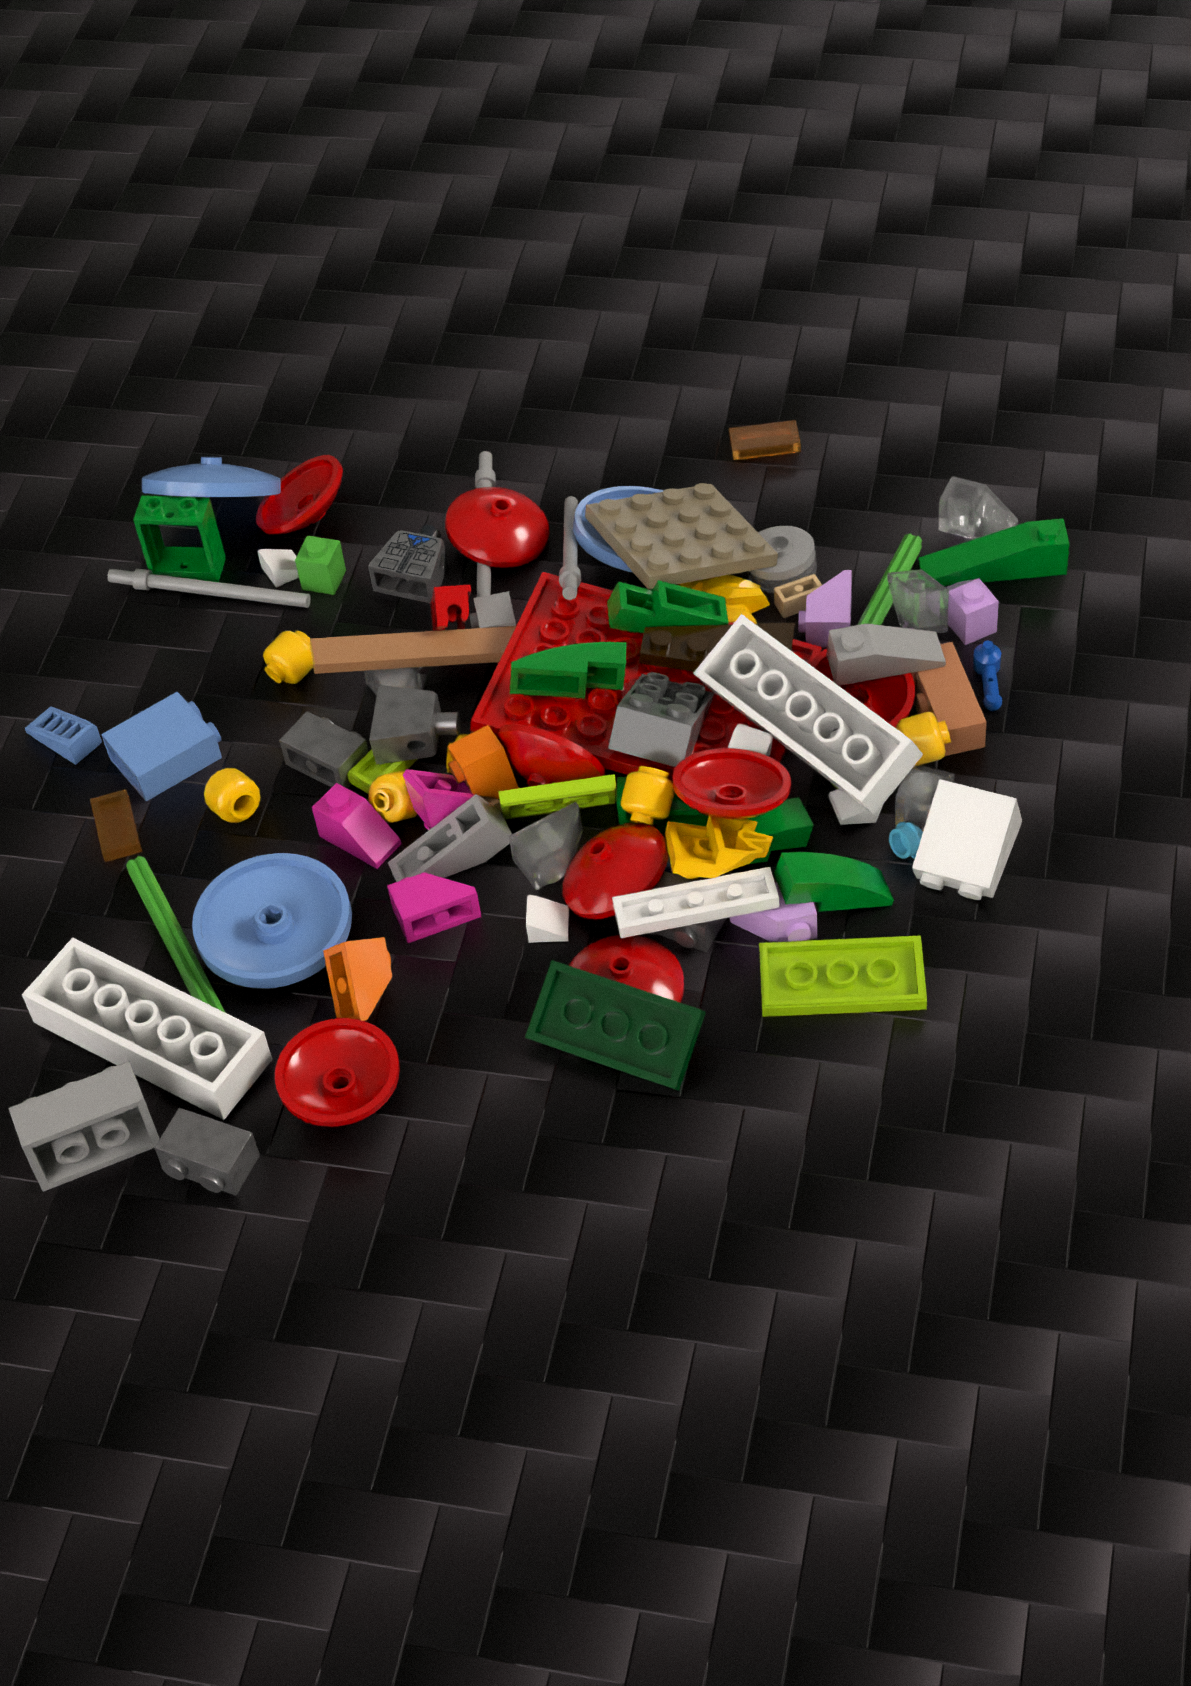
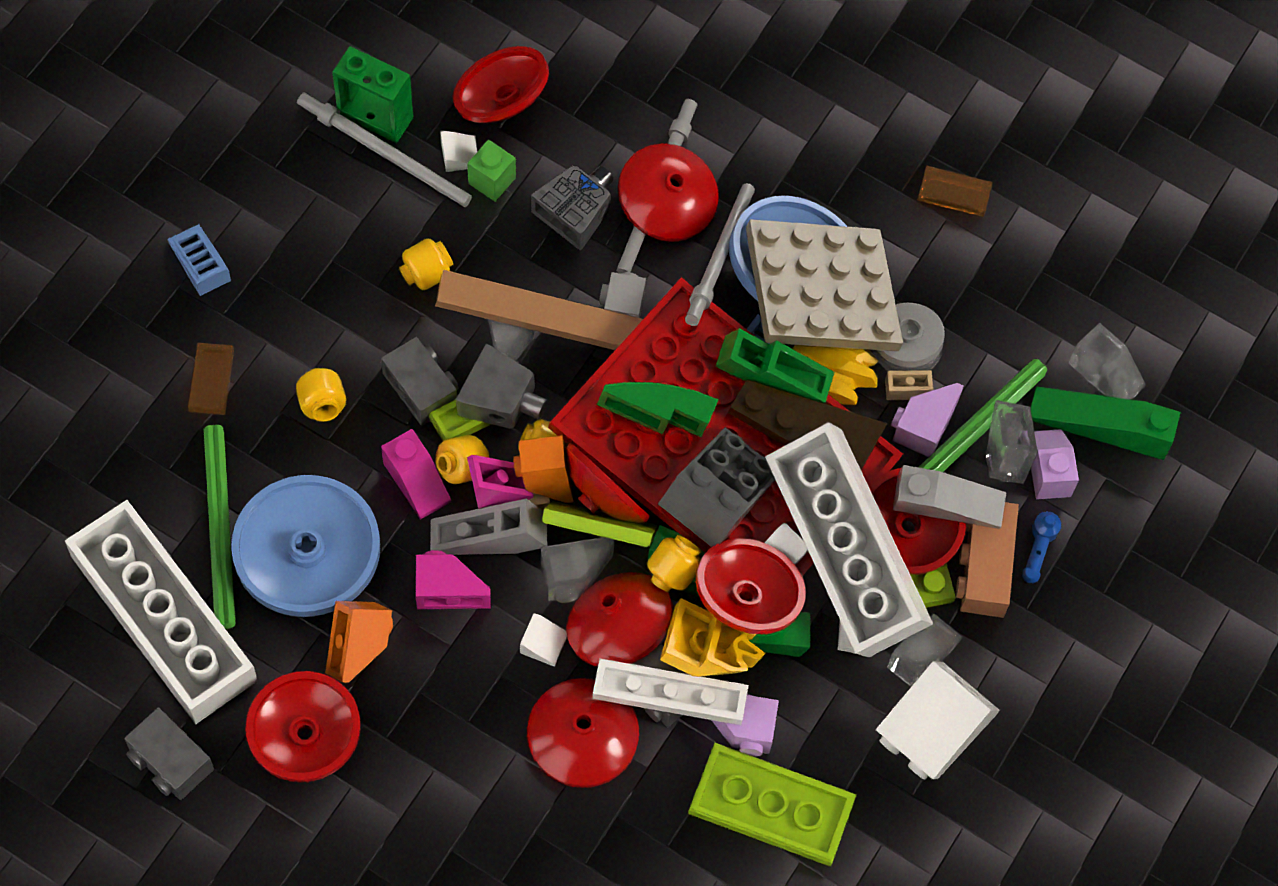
camera: 10 degrees right, 15 degrees up
light grey brick [9,1061,160,1192] -> none
medium blue brick [101,691,222,801] -> none
medium blue dish [142,457,281,497] -> none
red hinge [430,585,471,631] -> none
dark green plate [525,960,706,1091] -> none
green slope [774,852,894,912] -> none
medium azure plate [889,822,923,859] -> none
yellow head [897,712,951,767] -> none

